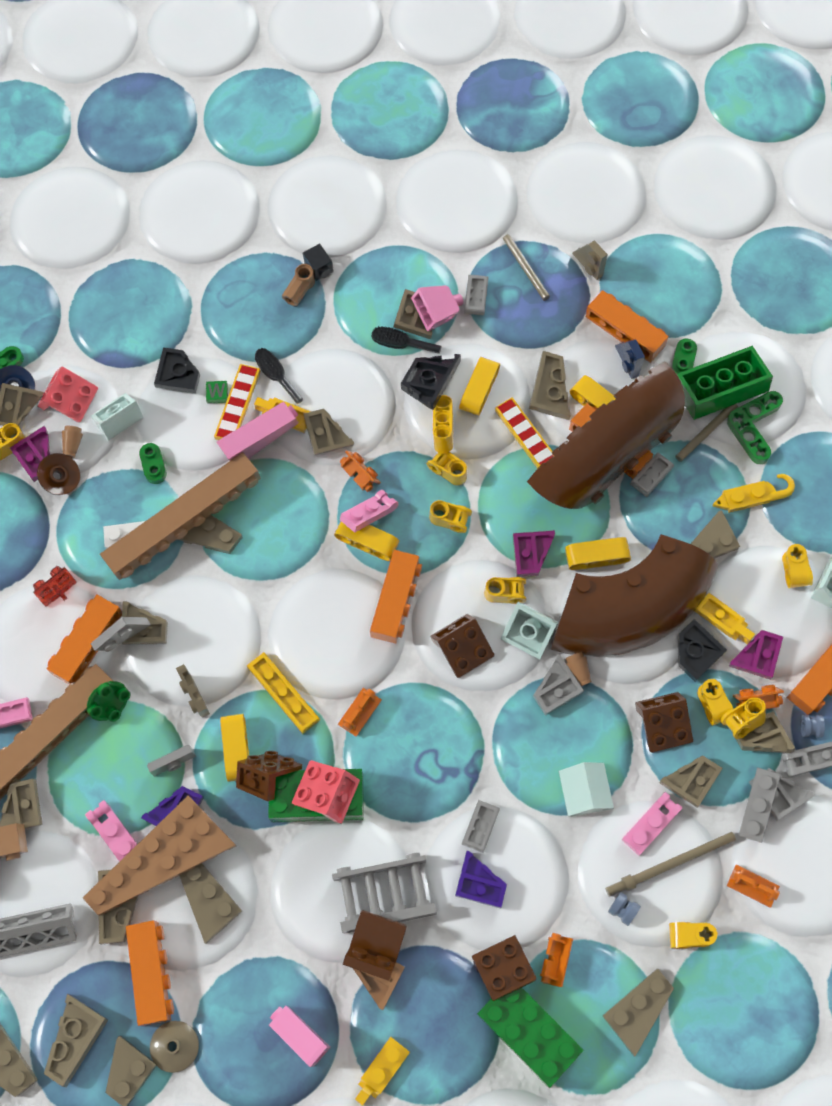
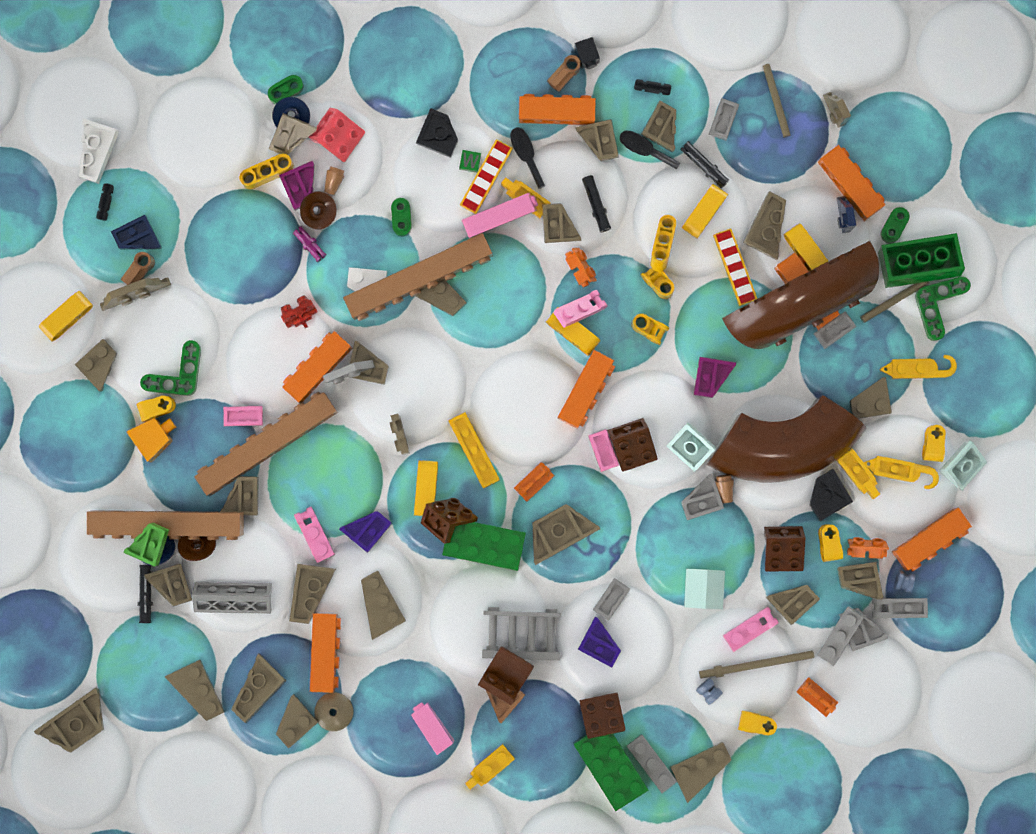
camera: 15 degrees right, 15 degrees up
medium nougat wing [82,796,237,916] -> none
green dish [86,681,131,722] -> none
light aqua slope [91,393,144,440] -> none
light grey plate [147,745,196,776] -> none
coral bracket [292,760,360,824] -> none
black wing [401,354,461,410] -> none
bright pink torso [411,285,463,332] -> none
yellow piece [484,577,527,604] -> none
orange hinge [540,933,573,987] -> none
yellow beam [565,537,631,570] -> none
yellow piece [721,698,766,739] -> none
magenta wing [729,630,783,680] -> none
none -> magenta pin [293,226,327,262]
none -> orange brick [519,94,596,125]
none -> dark tan wing [532,504,600,565]
none -> dark tan wing [576,119,619,161]
none -> black pin [582,175,611,233]
none -> bright pink plate [588,429,619,472]
none -> light grey plate [627,734,677,793]
none -> black axle [634,79,671,95]
none -> black pin [680,141,730,189]
none -> yellow plate [864,456,939,489]

